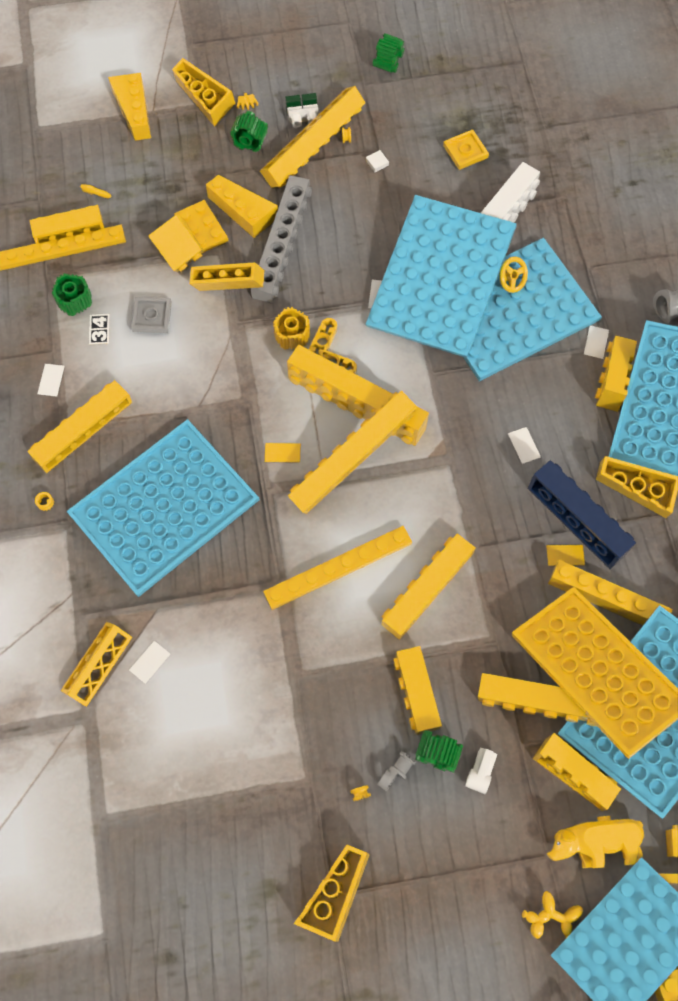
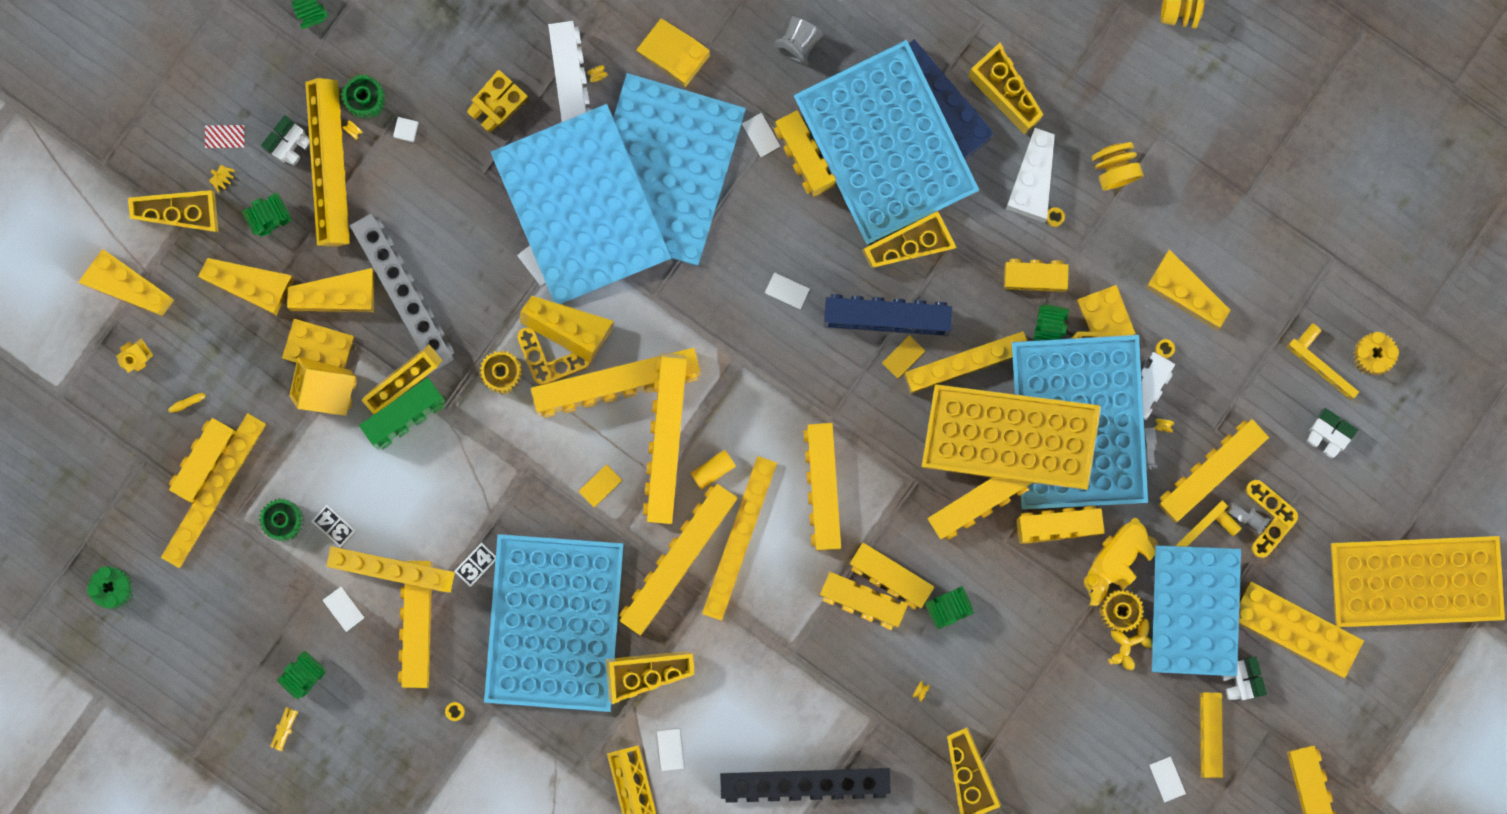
camera: 45 degrees left, 15 degrees up
light grey plate [131,297,172,333] -> none
light grey connector [377,751,416,792] -> none
yellow plate [443,130,489,170] -> none
white piece [465,748,497,794] -> none
yellow piece [499,256,528,293] -> none
none -> yellow brick [116,338,153,373]
none -> yellow wedge [198,258,295,316]
none -> sticker [205,125,244,148]
none -> yellow brick [326,546,455,593]
none -> green brick [341,74,386,120]
none -> green brick [359,377,446,450]
none -> white sticker [454,543,496,587]
none -> yellow hips [467,70,530,133]
none -> yellow wedge [520,296,614,363]
none -> yellow bush [587,65,608,82]
none -> yellow wedge [606,651,695,704]
none -> yellow brick [619,484,738,636]
none -> yellow slope [636,18,710,88]
none -> yellow pin [690,449,736,490]
none -> black brick [720,768,891,803]
none -> yellow wedge [819,572,908,630]
none -> yellow brick [1099,590,1144,632]

